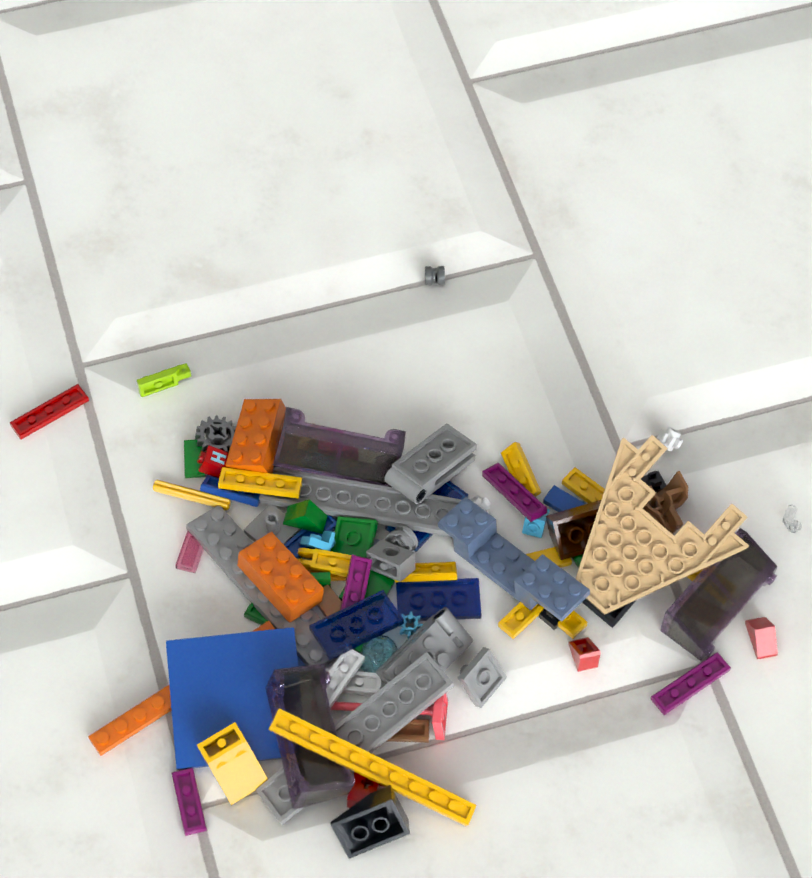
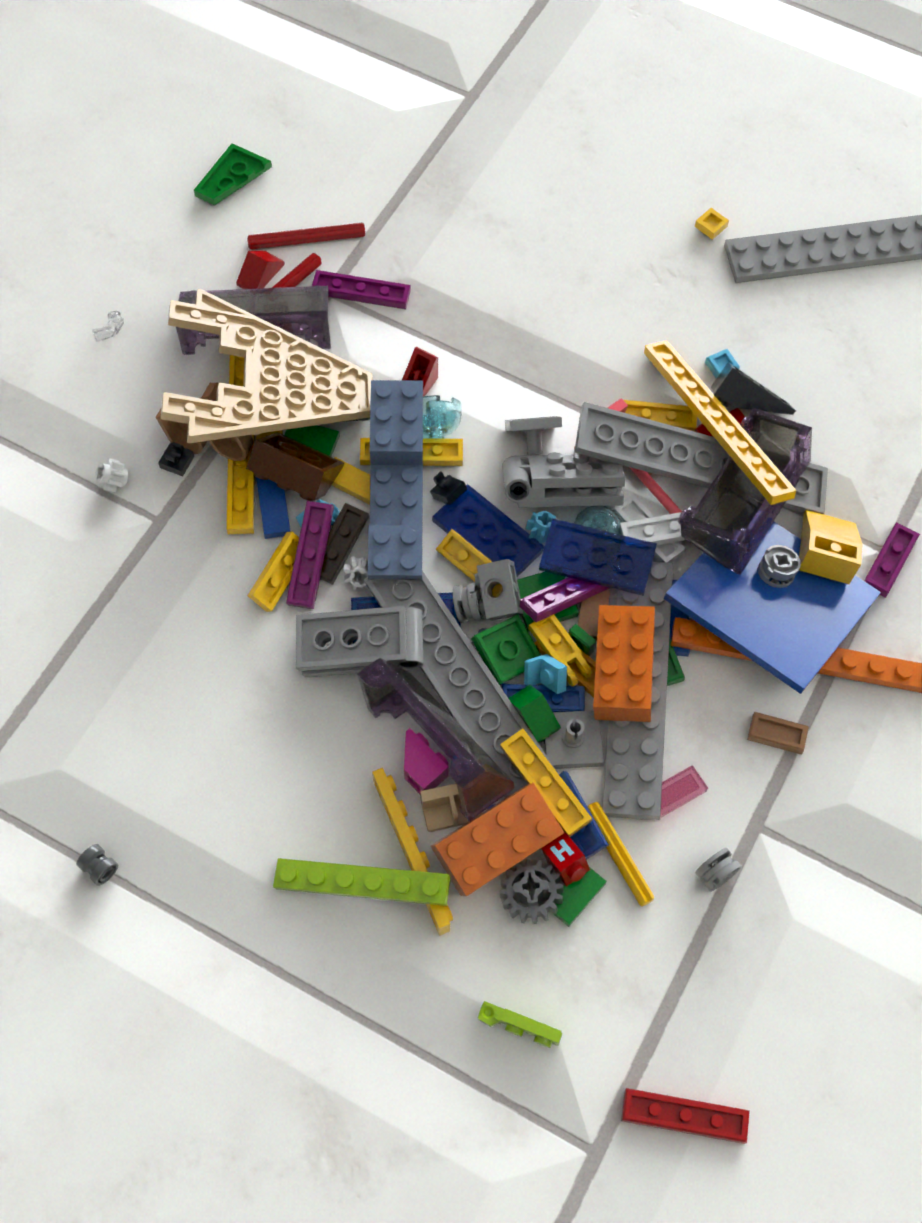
camera: 135 degrees left, 5 degrees up
none -> red axle [247,222,365,250]
none -> red axle [265,253,322,305]
none -> lime plate [273,858,451,906]
none -> dark brown tile [320,503,370,585]
none -> yellow plate [372,767,453,936]
none -> clear light blue cylinder [423,395,462,438]
none -> black tile [430,471,467,505]
none -> yellow plate [624,400,697,432]
none -> light grey wheel [695,848,742,892]
none -> medium azure tile [705,349,740,379]
none -> medium nougat tile [747,712,809,755]
none -> light grey wheel [758,545,801,588]

